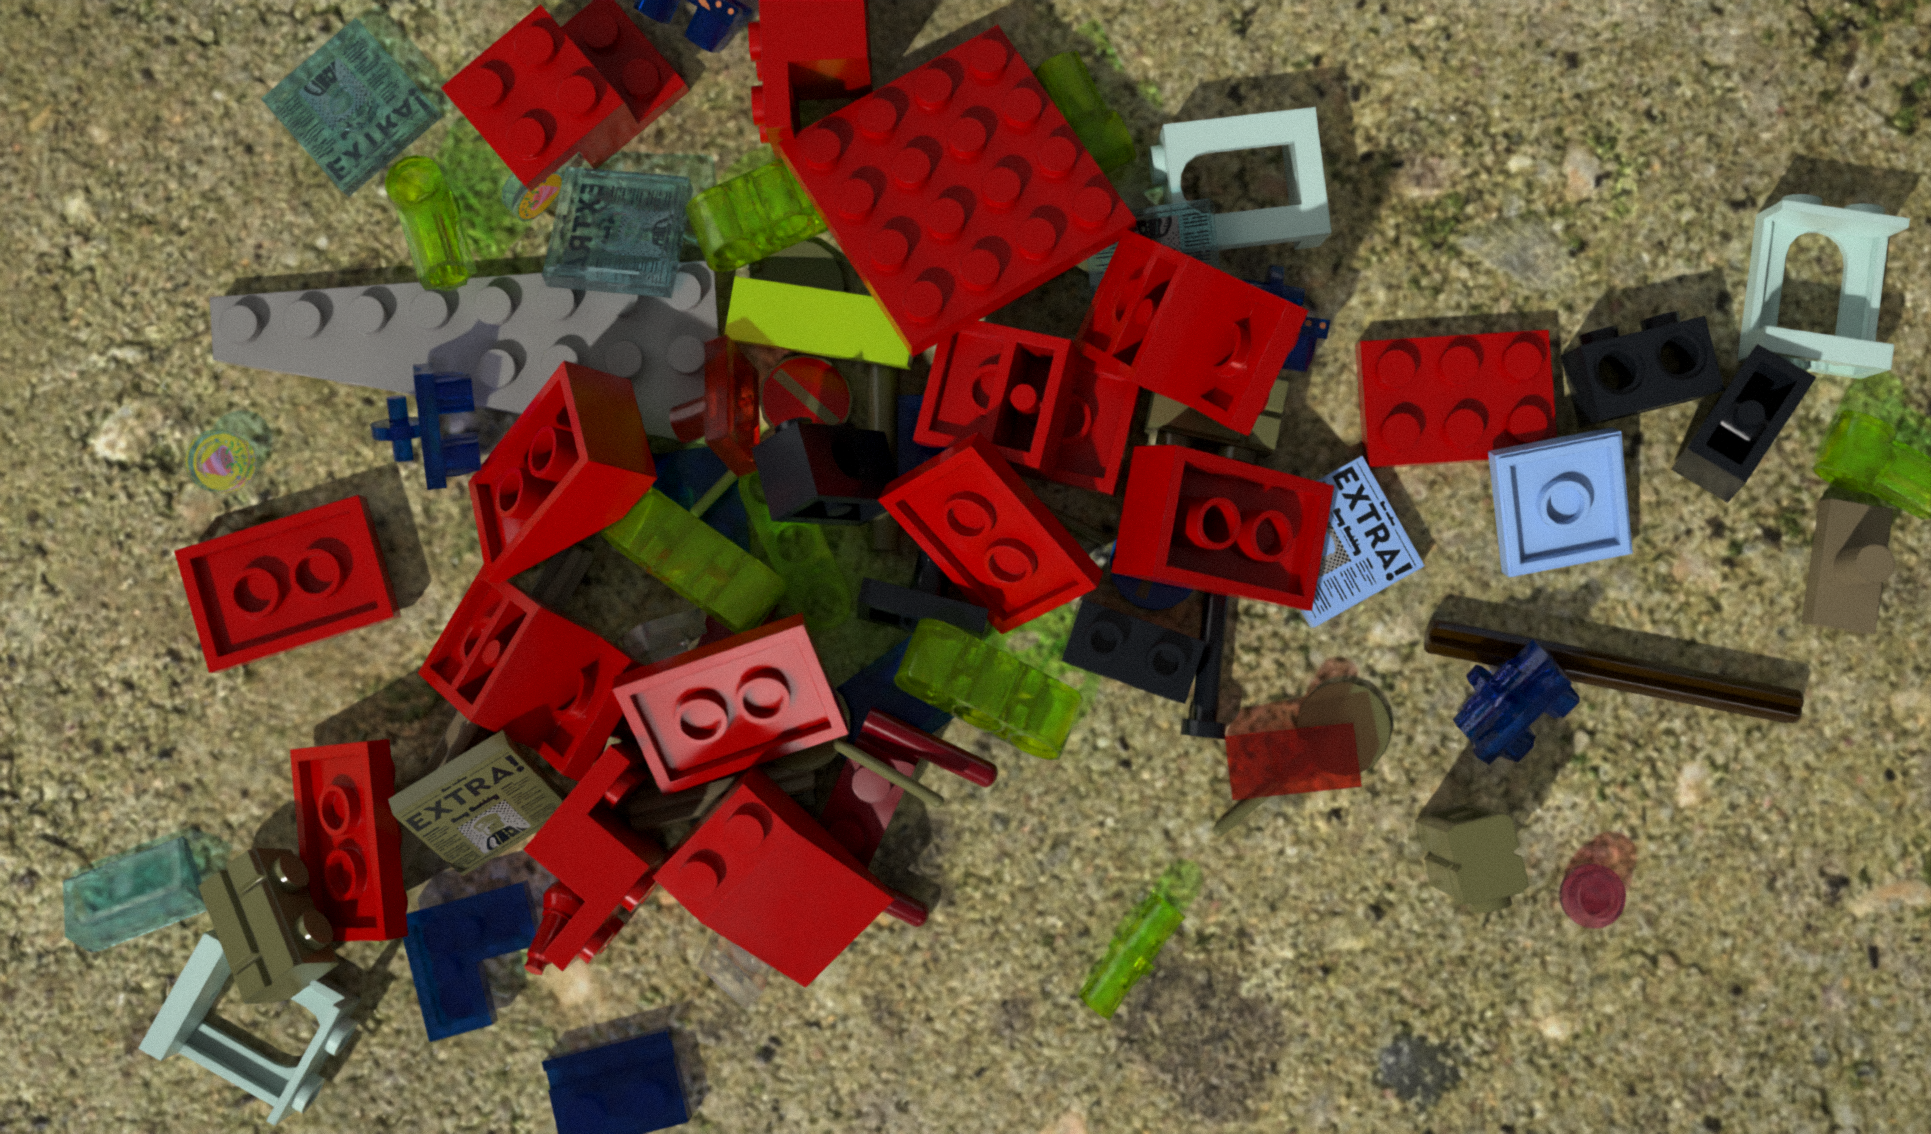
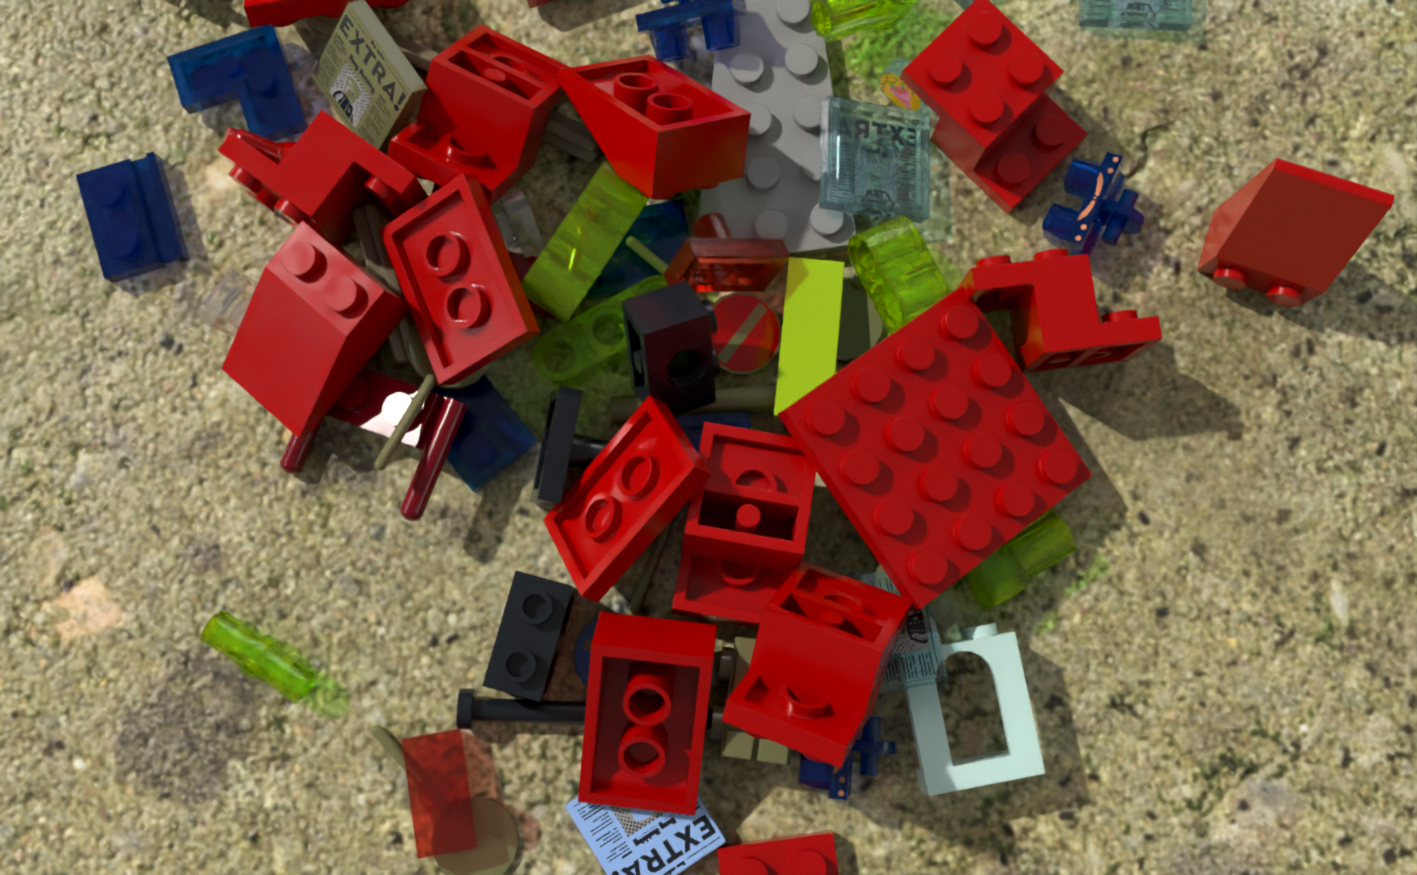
camera: 85 degrees right, 5 degrees down
clear neon green beam [894,618,1083,760] -> none

